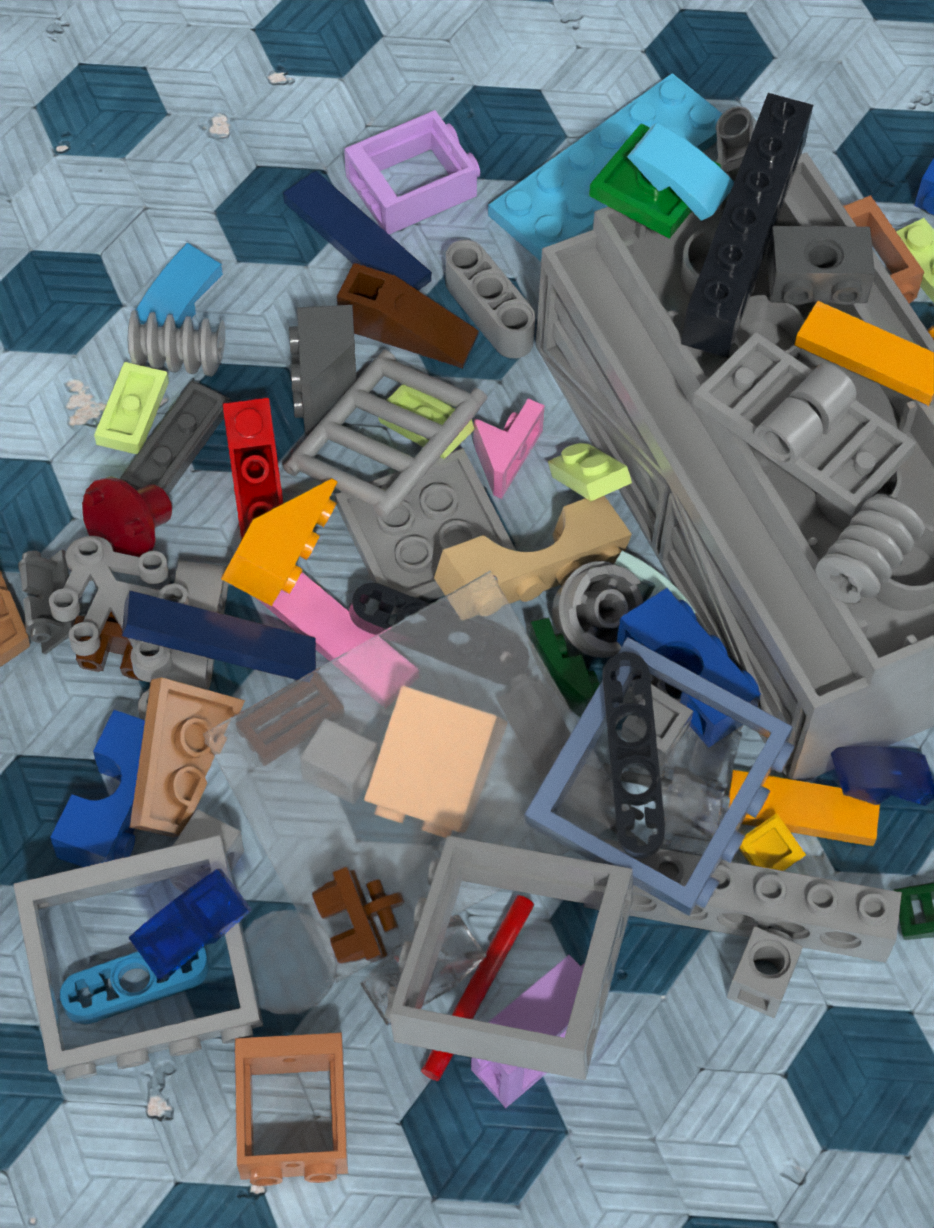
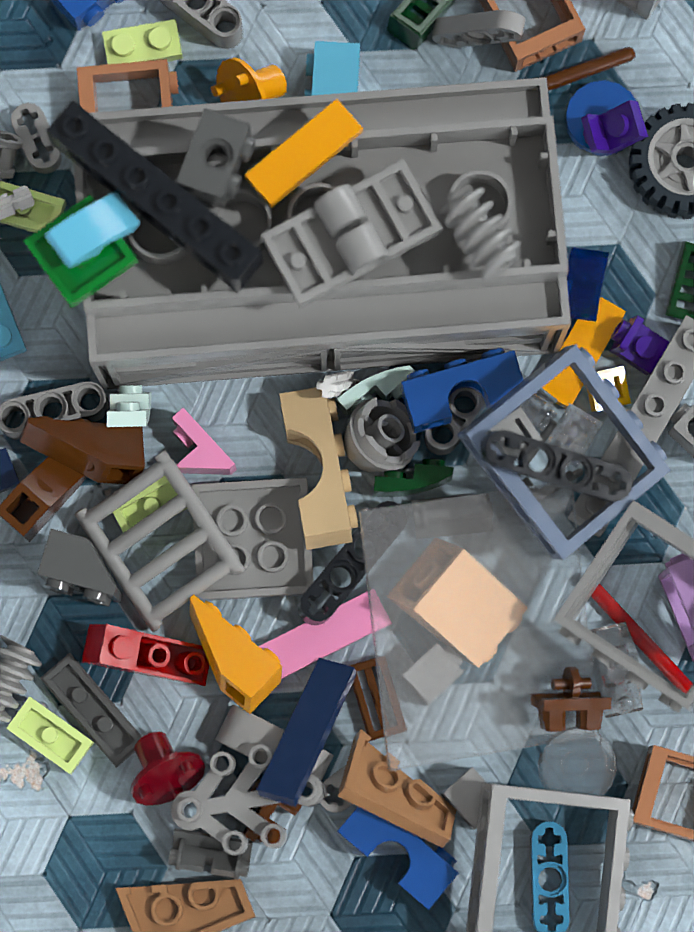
camera: 70 degrees left, 20 degrees up
clear blue slope [128,869,252,980] -> none
yellowish green plate [548,443,632,501] -> none
none -> reddish brown slope [20,416,145,484]
none -> light aqua slope [107,385,151,427]
none -> white axle [316,370,360,398]
none -> dark purple bracket [609,315,670,375]

